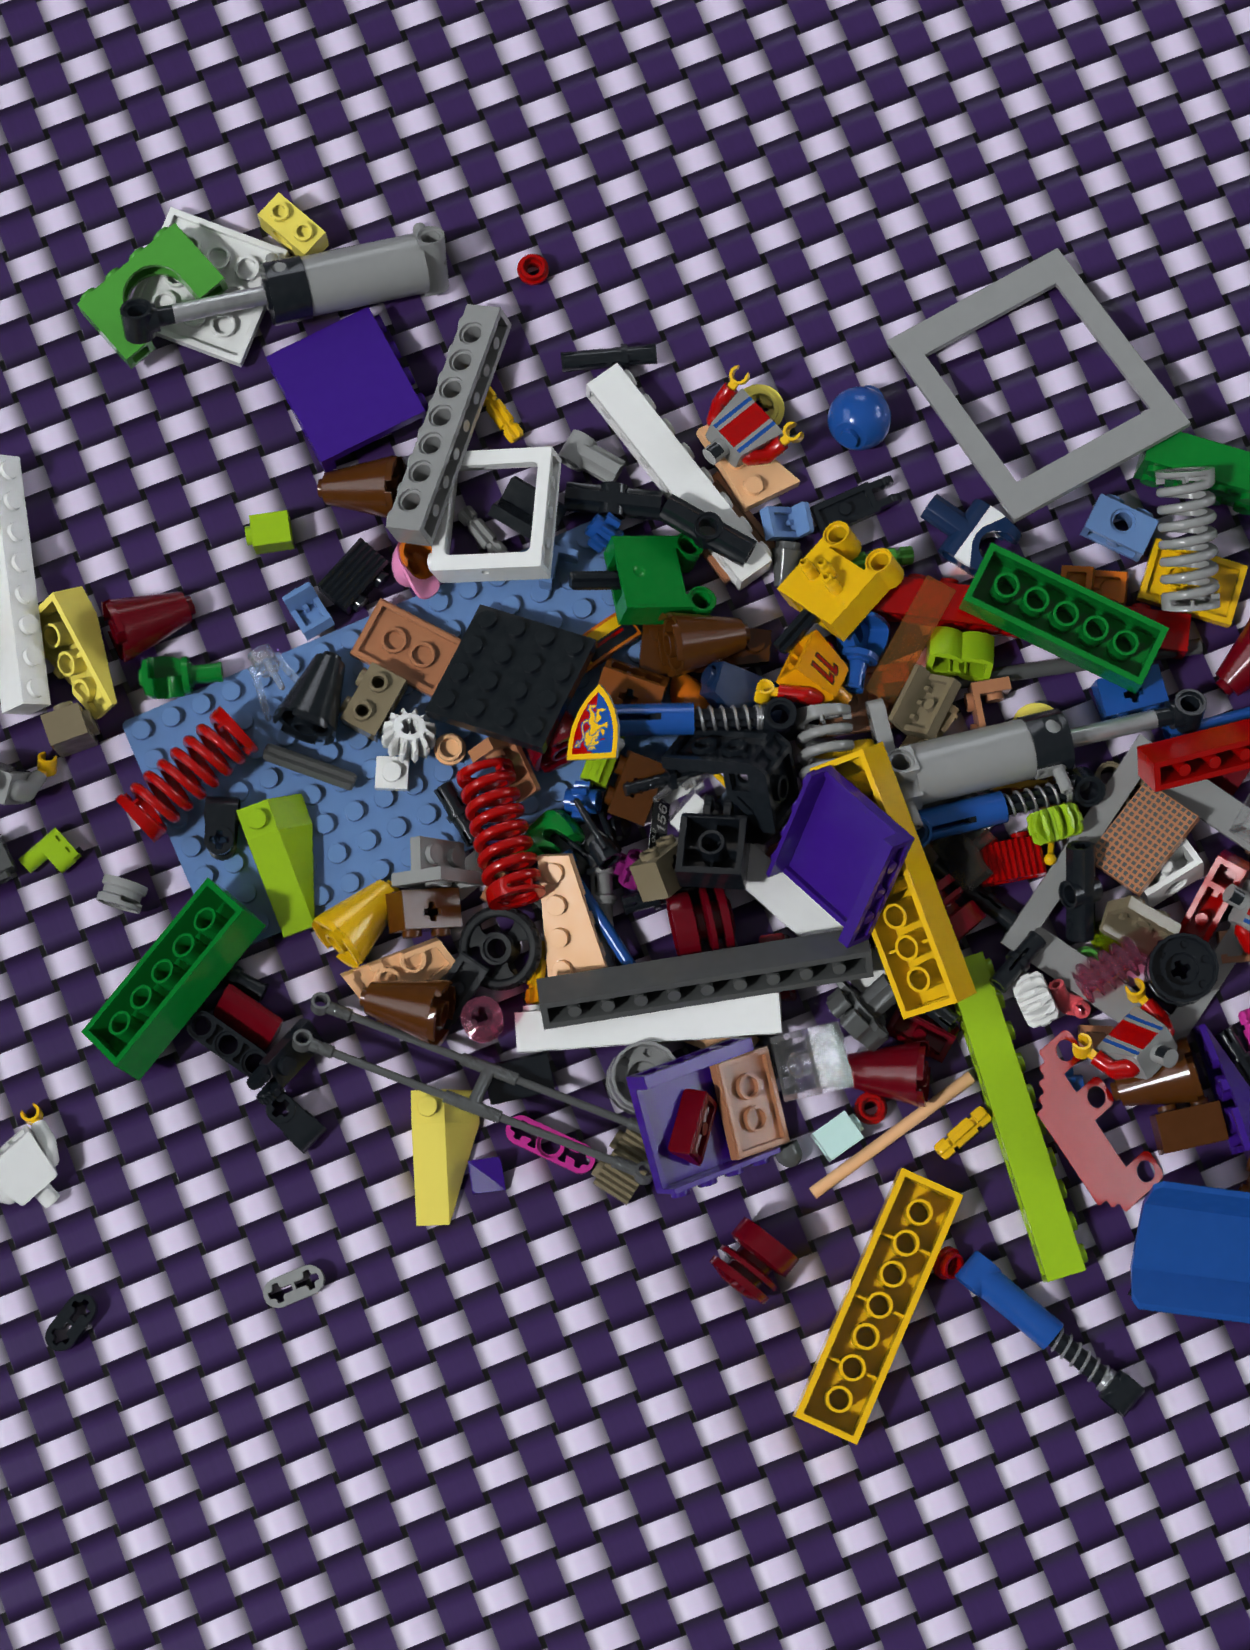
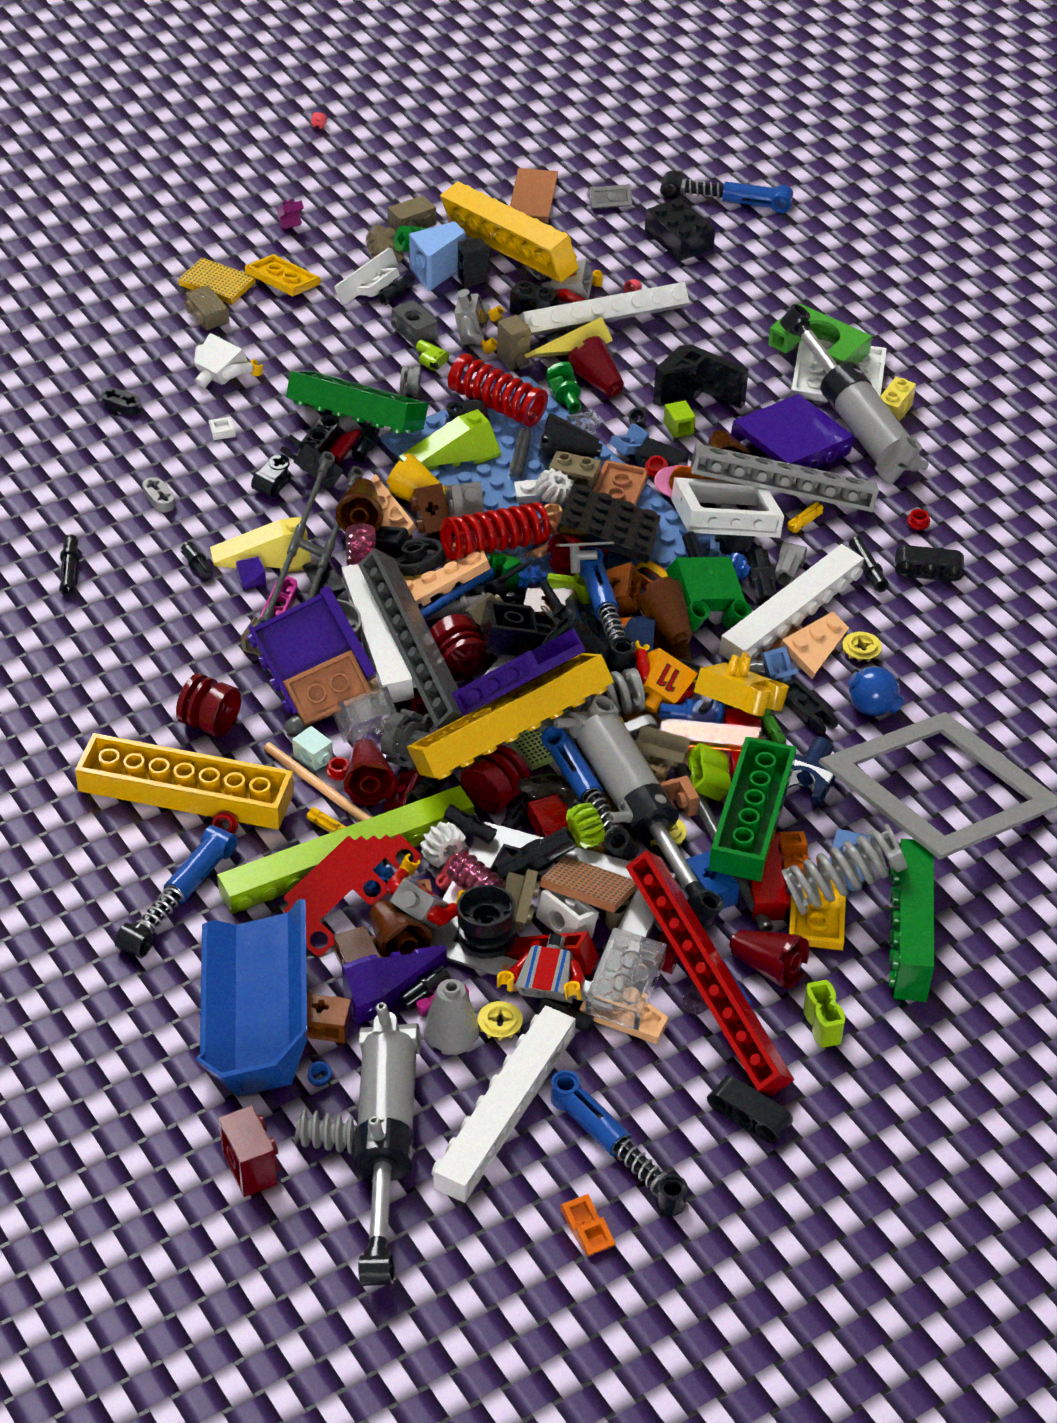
camera: 80 degrees right, 35 degrees down
black piece [658,494,757,567] -> none
dark red slope [668,1089,718,1166] -> none
torso [703,365,804,467] -> none
none -> black pin [59,534,79,595]
none -> black axle [180,542,214,580]
none -> white tile [209,417,236,441]
none -> black hinge [628,408,647,427]
none -> red plate [645,455,668,478]
none -> black bracket [653,345,749,409]
none -> black beam [895,545,964,582]

